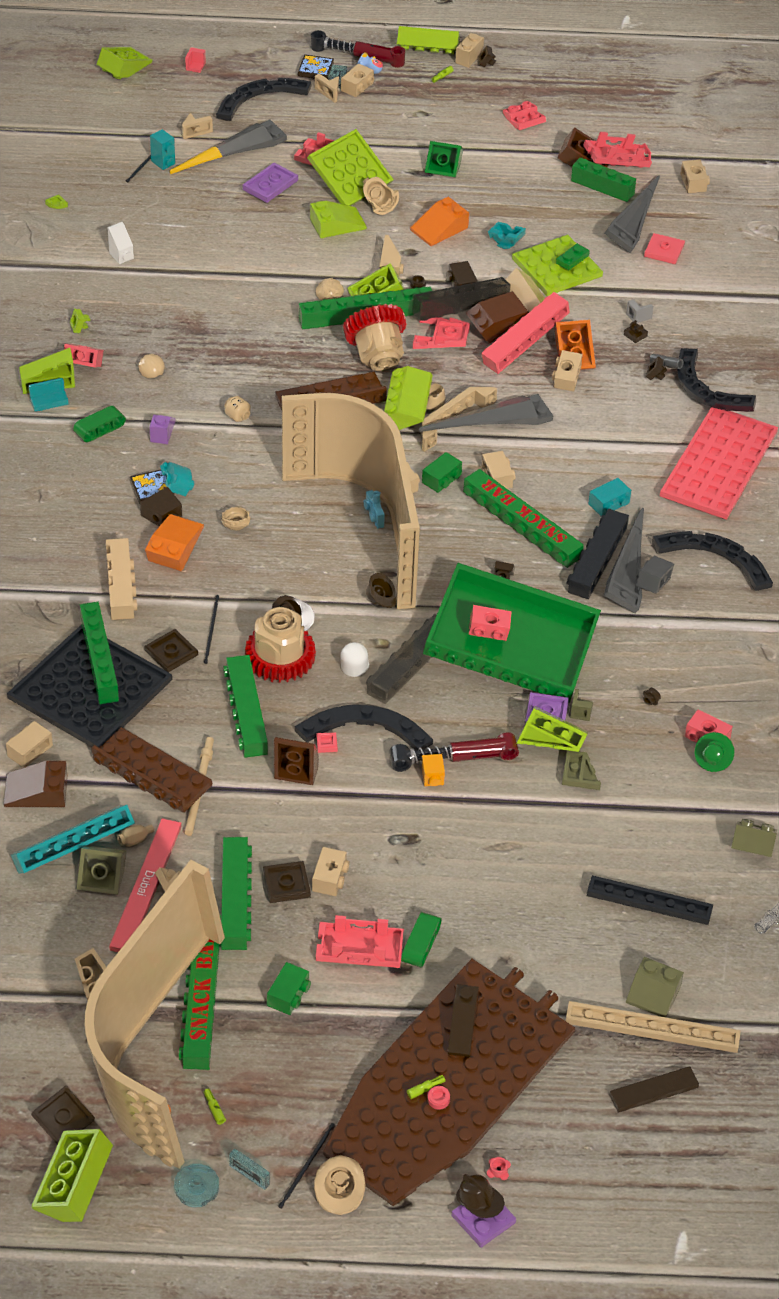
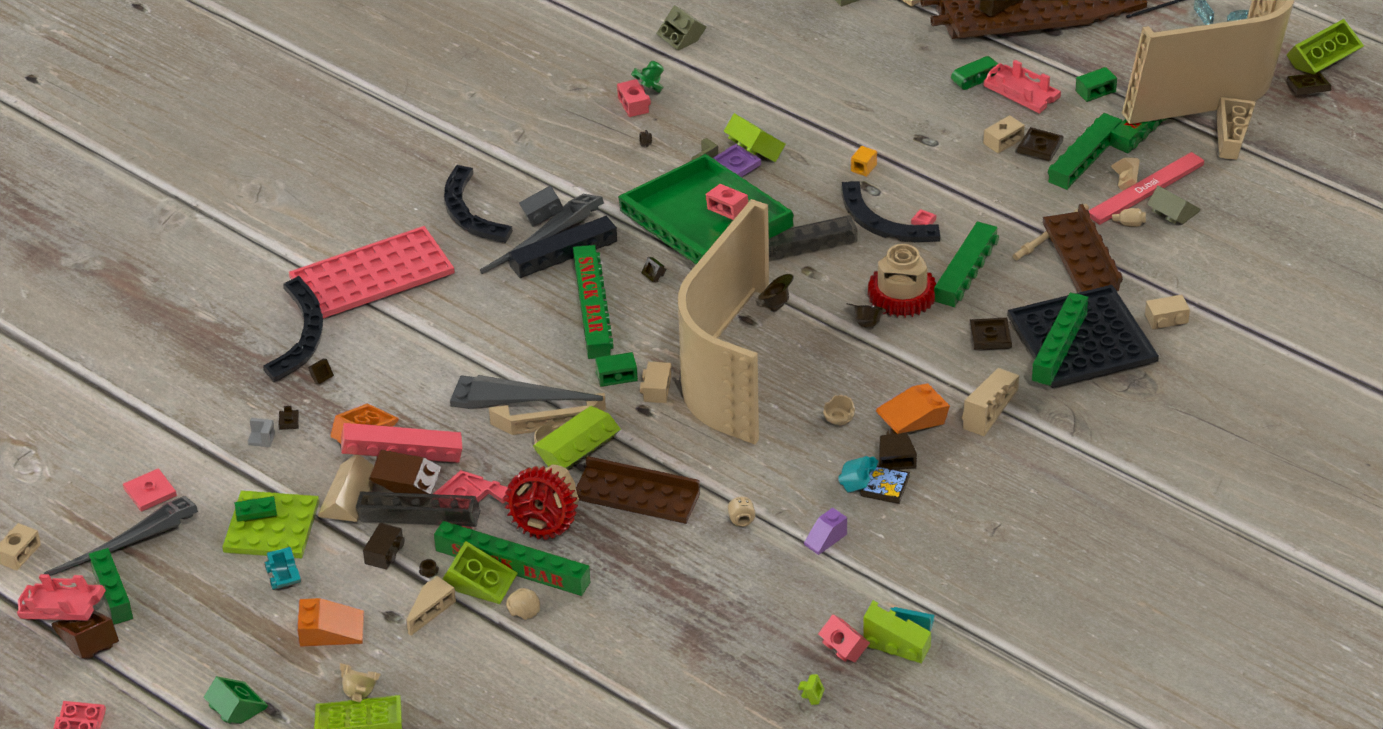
camera: 140 degrees left, 5 degrees down
reddish brown slope [4,761,68,807] -> none
teal brick [11,805,135,874] -> none
green beam [73,406,126,443] -> none
tan hair [139,354,165,378] -> none
black piece [204,595,219,664] -> none
reddish brown slope [274,737,319,785] -> none
lime slope [310,201,367,239] -> none
white helmet [340,642,369,677] -> none
dark red piece [389,732,519,772] -> none
tan brick [481,451,516,489] -> none
tan brick [552,350,582,392] -> none
olive wing [562,750,601,790] -> none
black plate [587,875,714,925] -> none
teal brick [588,478,632,516] -> none
dark grey piece [650,353,683,369] -> none

